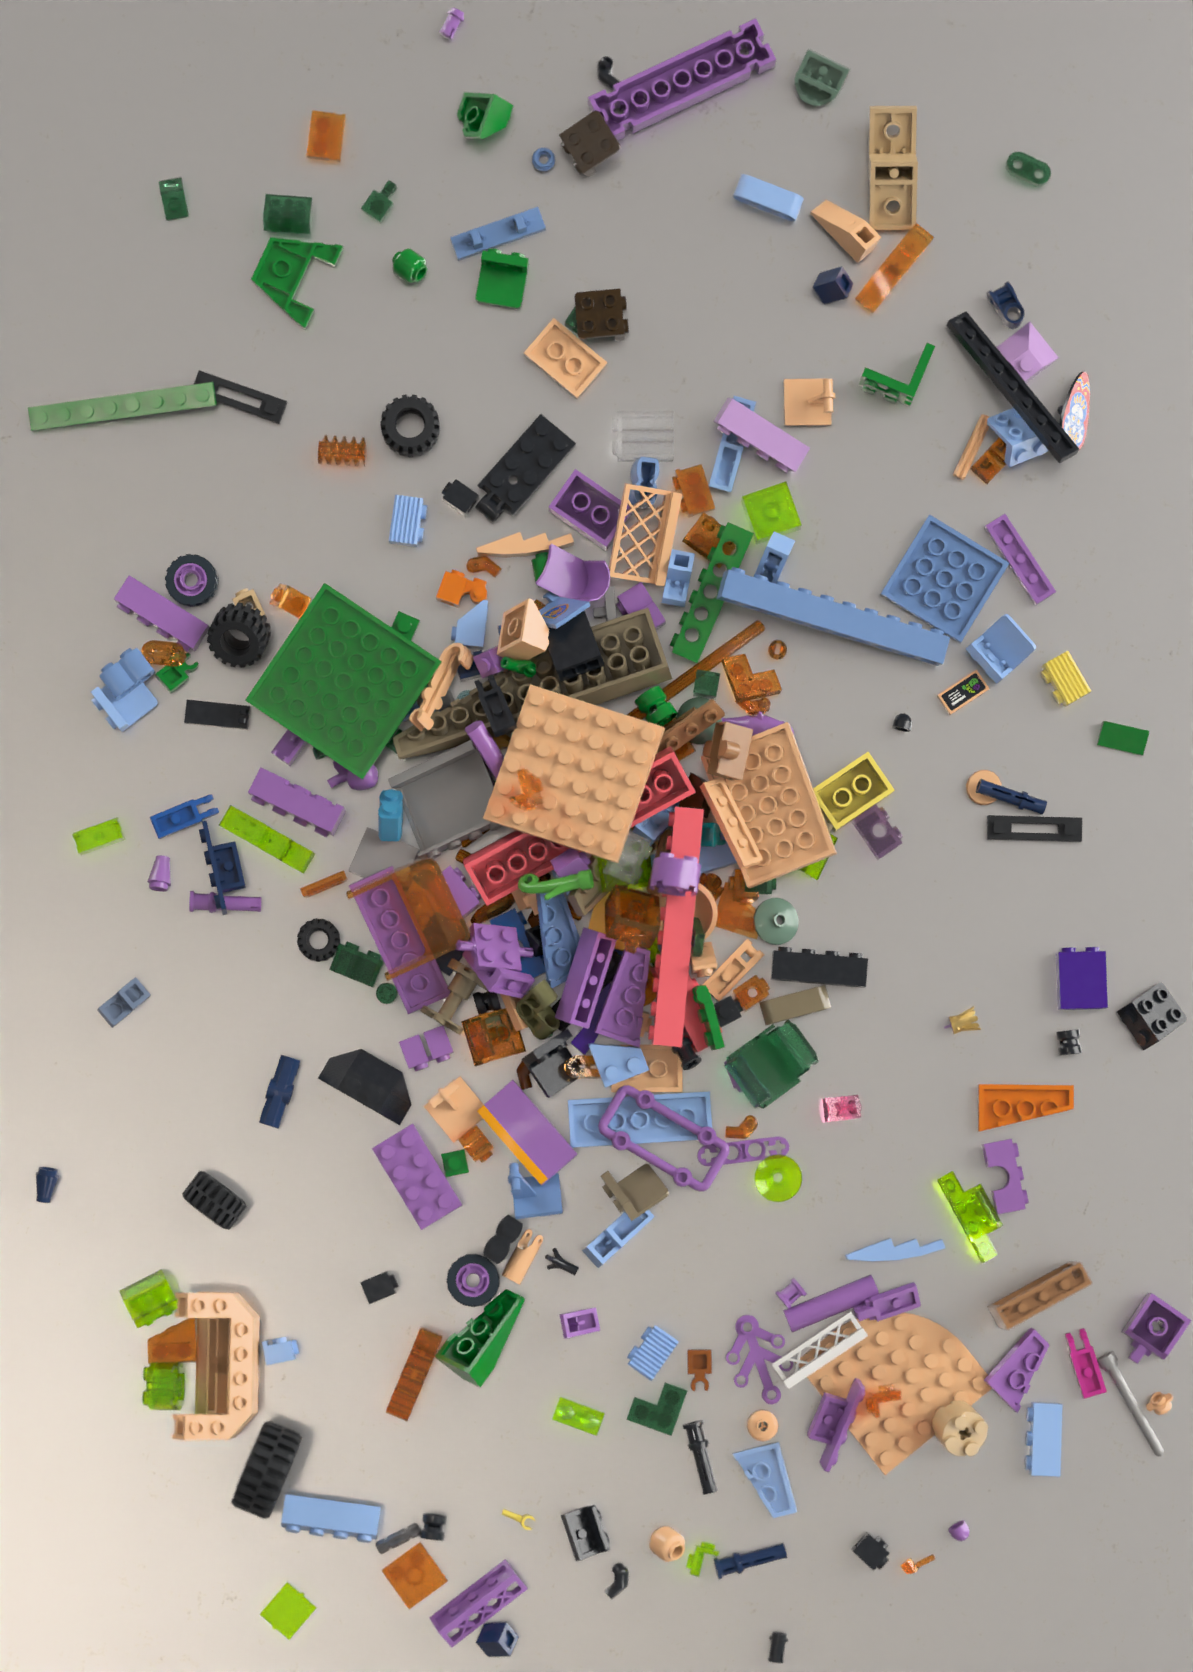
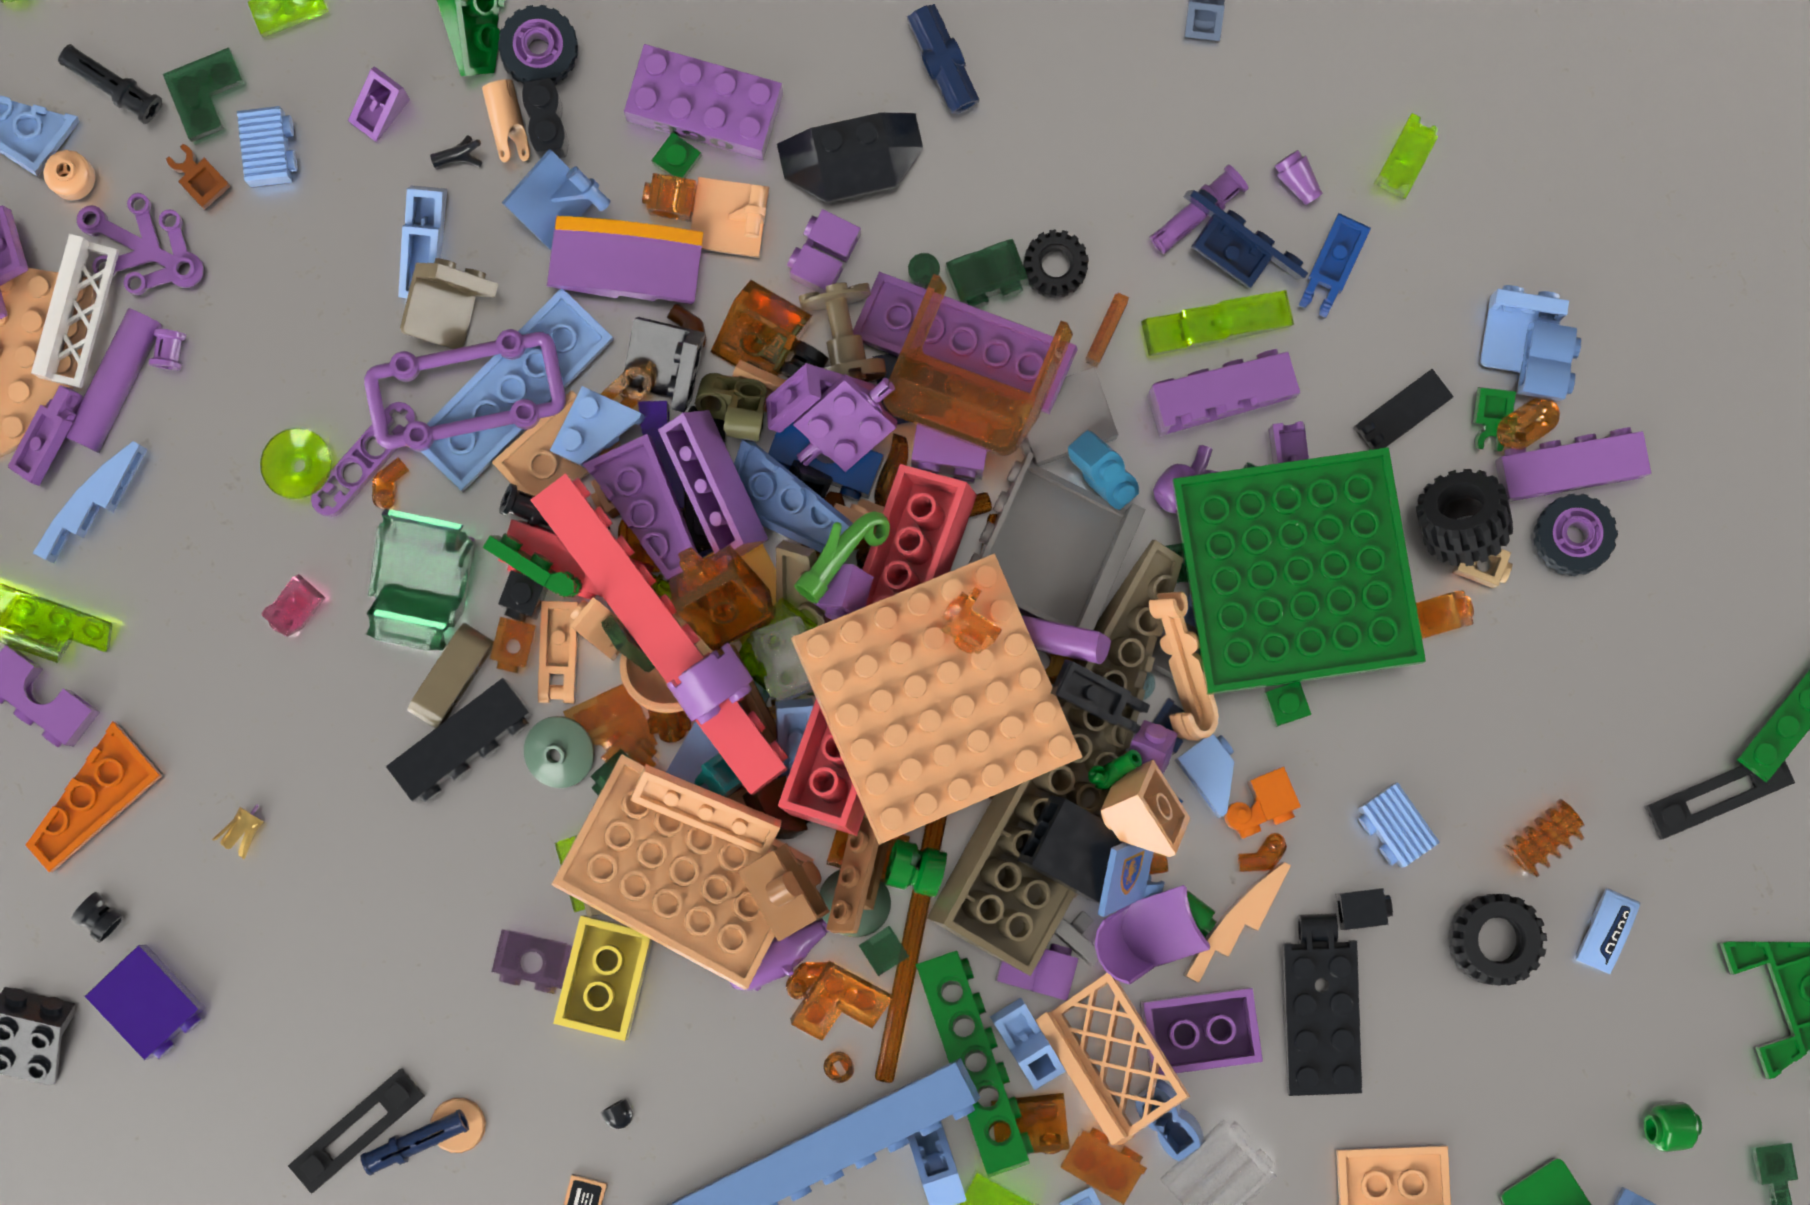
camera: 140 degrees right, 0 degrees up
none -> light blue slope [1576,888,1640,974]

